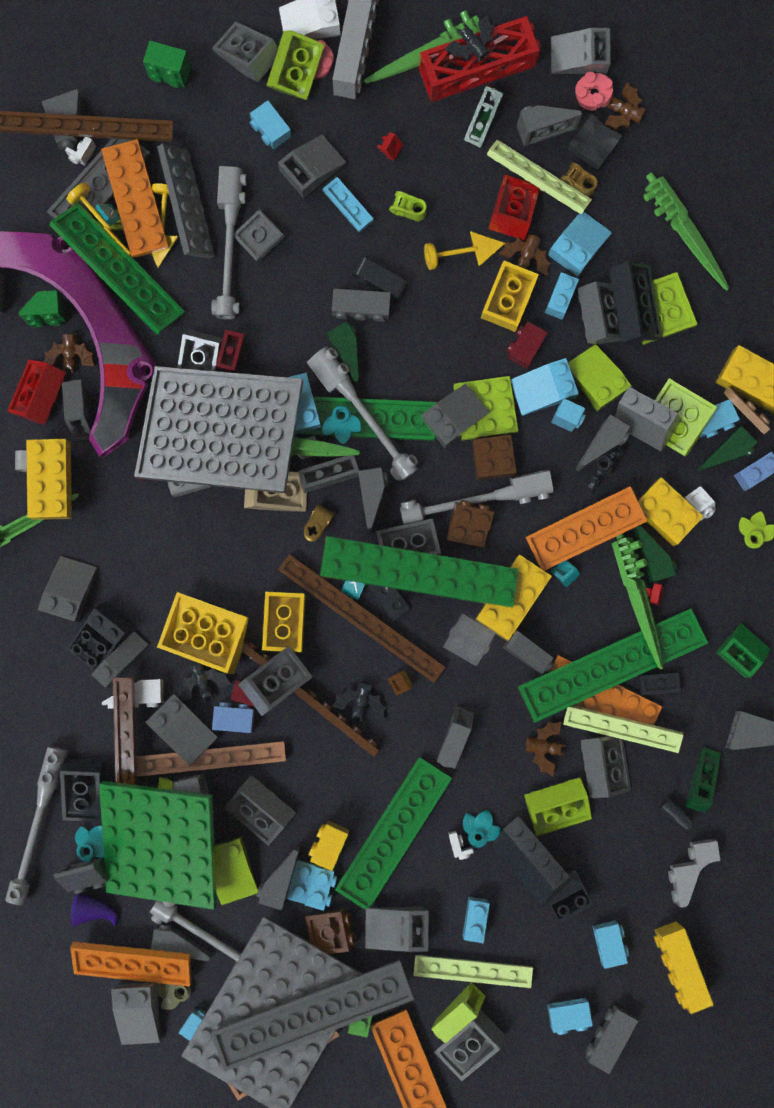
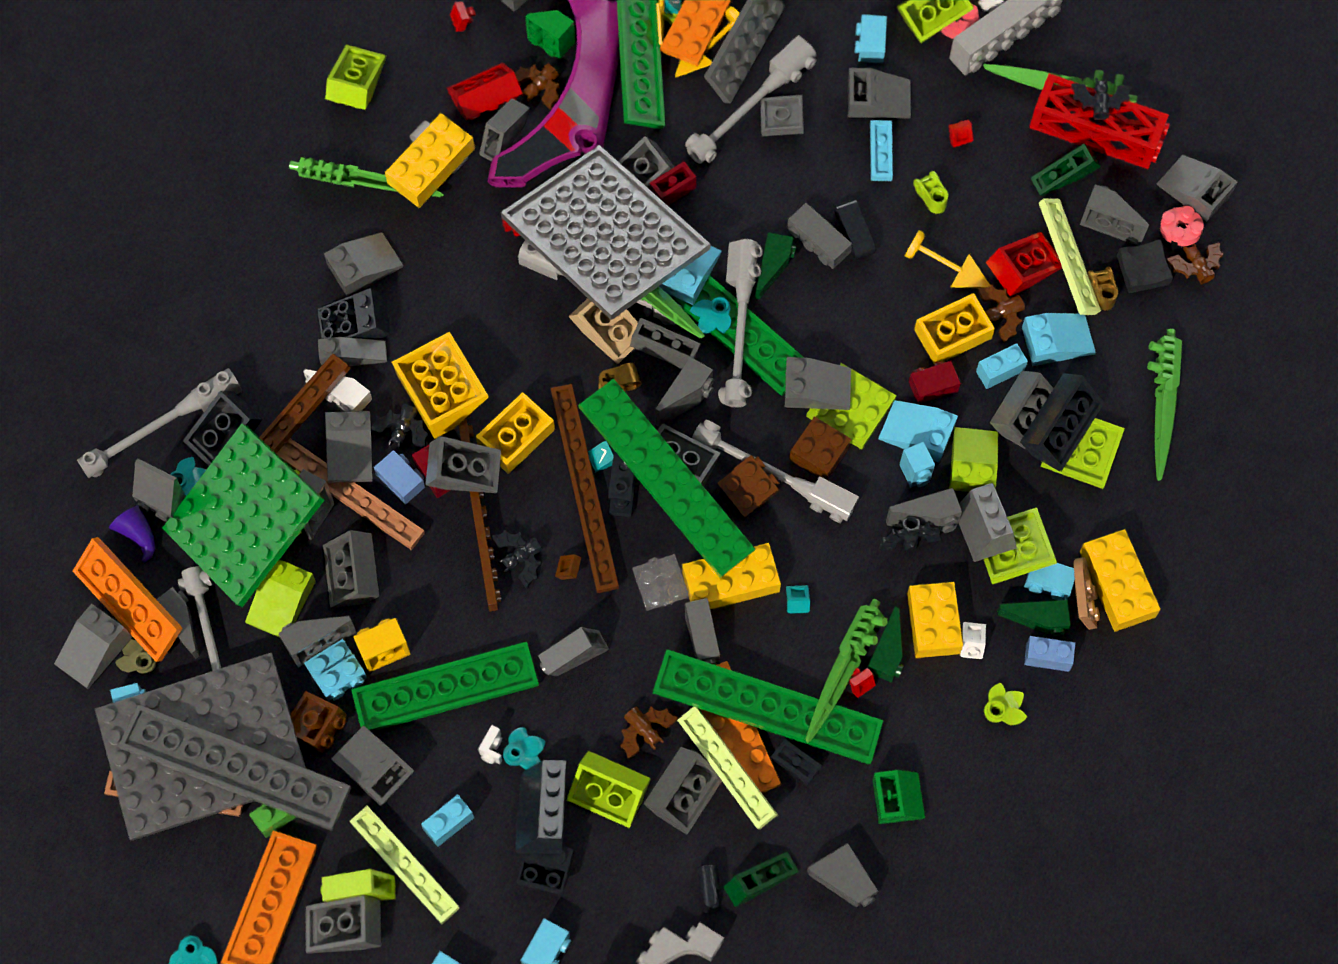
camera: 45 degrees right, 15 degrees down
orange plate [526,486,647,571] -> none

